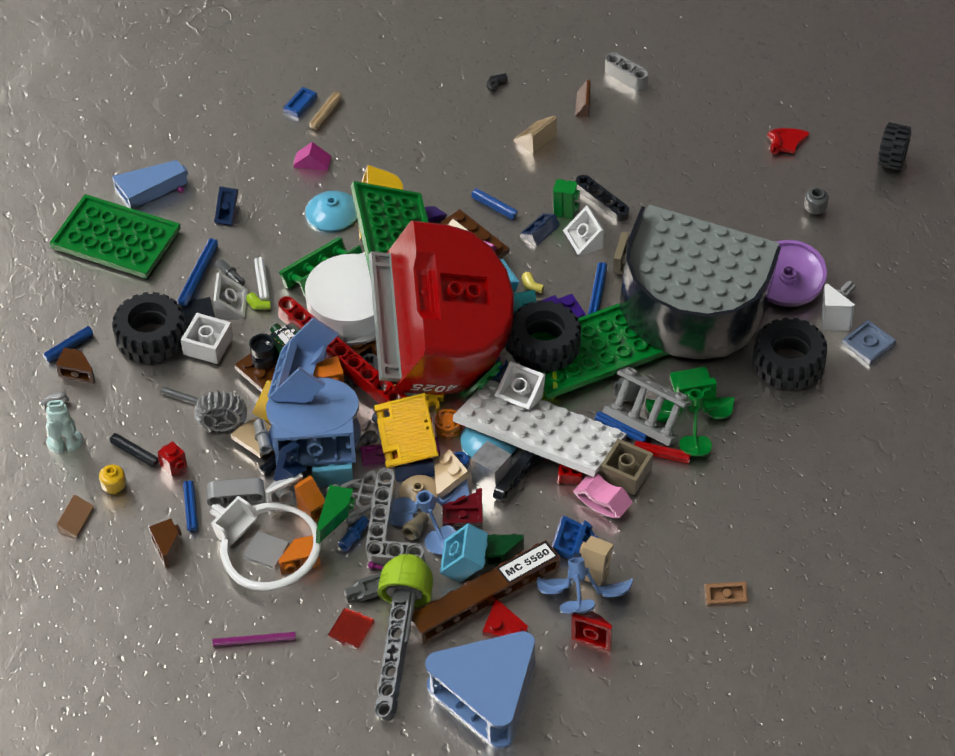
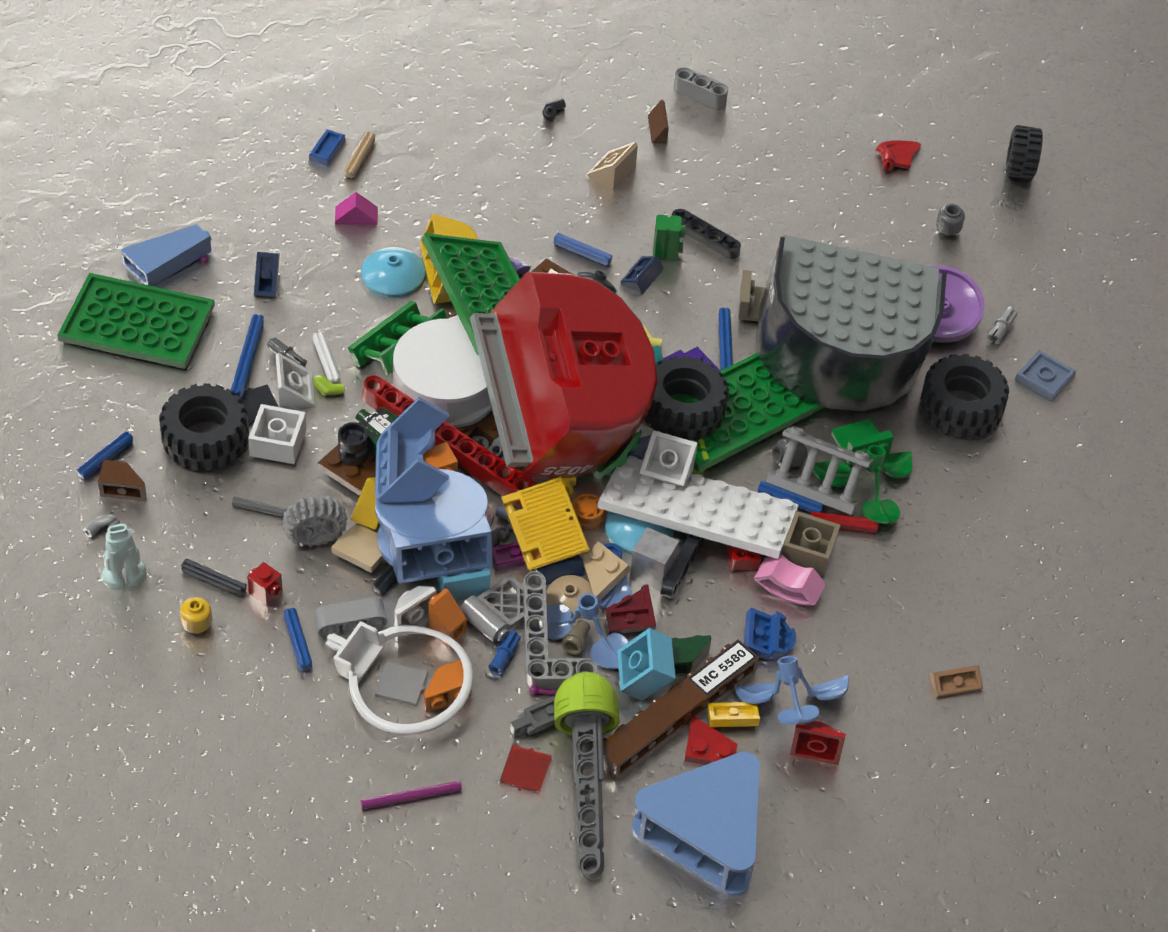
camera: 15 degrees left, 0 degrees up
medium nougat slope [57,495,94,538] -> none
reddish brown slope [149,518,182,568] -> none
light grey axle [253,418,272,454] -> none
dark blue slope [273,441,307,481] -> none
green slope [316,485,356,543] -> none
white slope [563,205,604,256] -> none
tan brick [579,536,613,586] -> none
white slope [821,283,855,331] -> none
none -> black dish [577,270,617,294]
none -> yellow plate [707,702,760,727]

